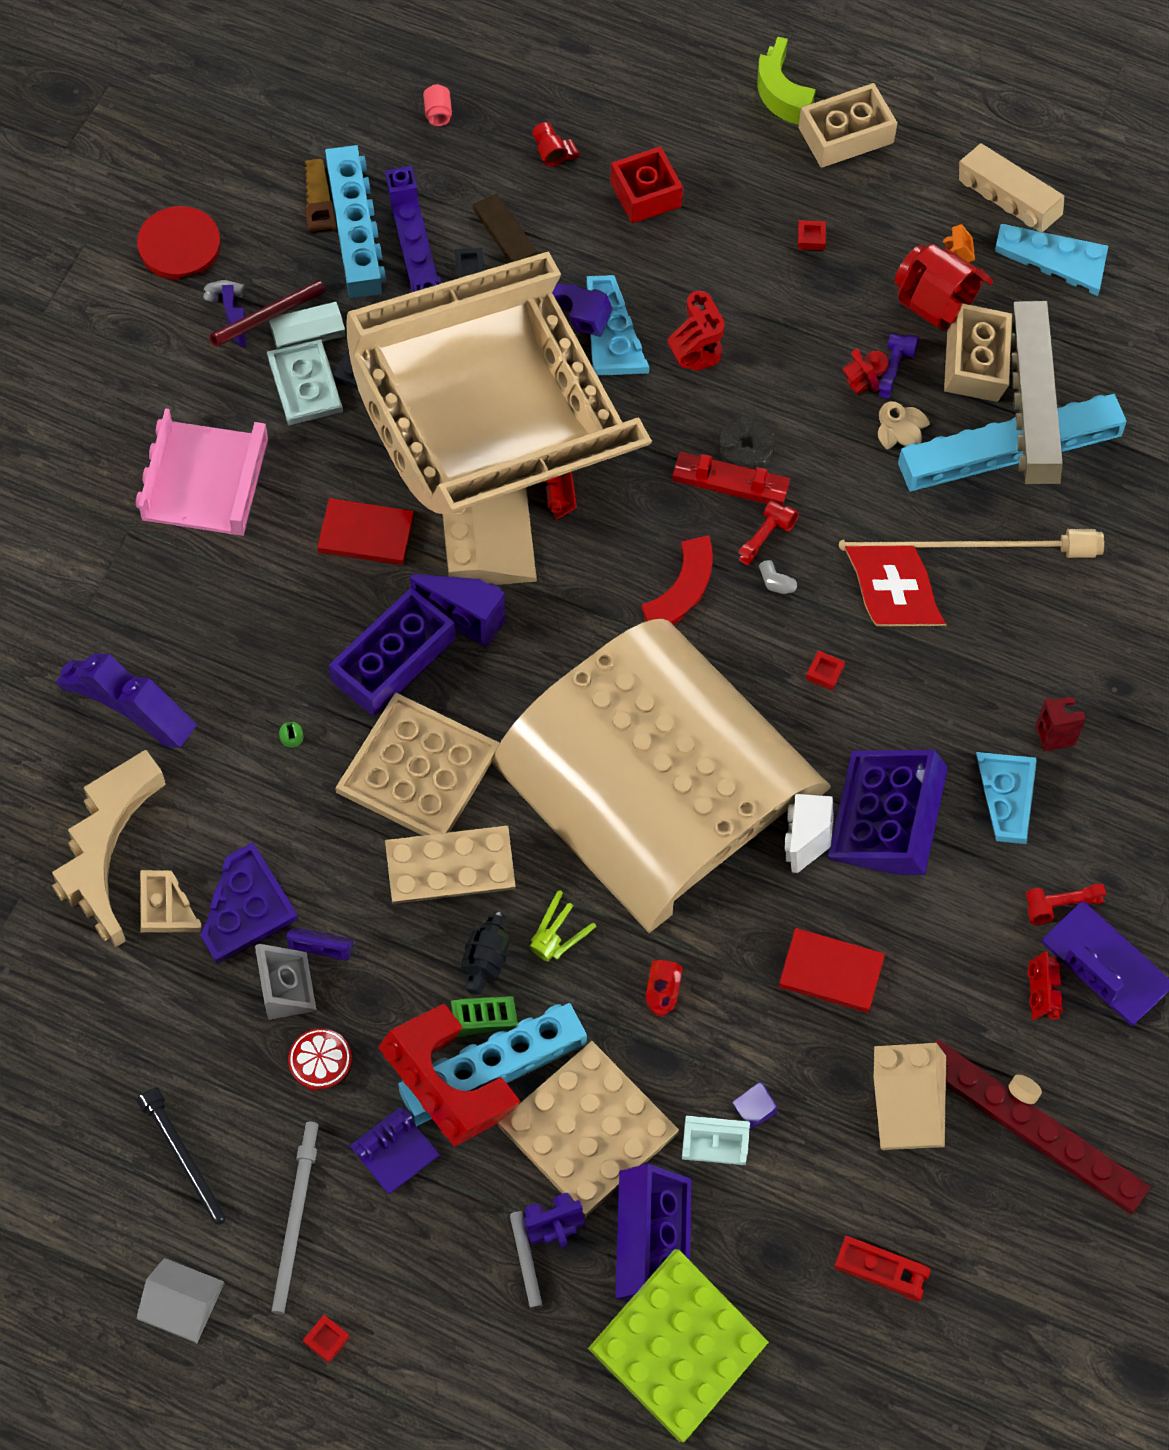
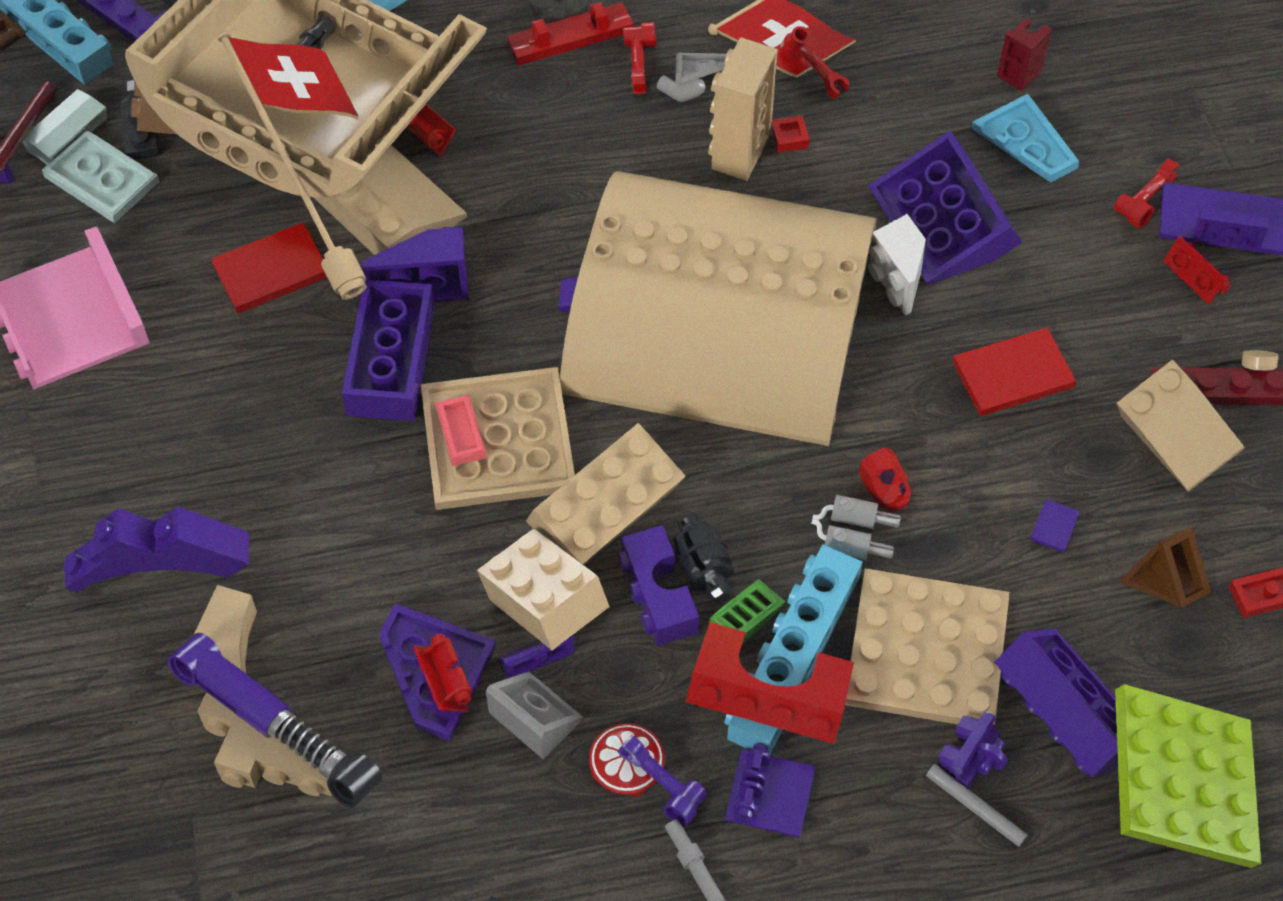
camera: 35 degrees left, 5 degrees down
tan wing [140,870,201,932] -> none
bright green hinge [279,721,304,748] -> none
lime plant [529,890,596,962] -> none
red tile [642,535,713,624] -> none
light aqua hinge [682,1116,750,1165] -> none
none -> piece [168,632,382,808]
none -> flag [218,32,367,300]
none -> black pin [296,16,336,50]
none -> red hinge [413,634,472,712]
none -> coral tile [435,395,487,467]
none -> tan brick [477,529,609,650]
none -> dark purple arch [617,525,699,646]
none -> dark purple brick [617,735,707,827]
none -> light grey tile [675,53,726,84]
none -> tan brick [708,37,778,181]
none -> red brick [780,26,850,99]
none -> light grey piece [811,495,901,560]
none -> reddish brown slope [1118,527,1212,608]

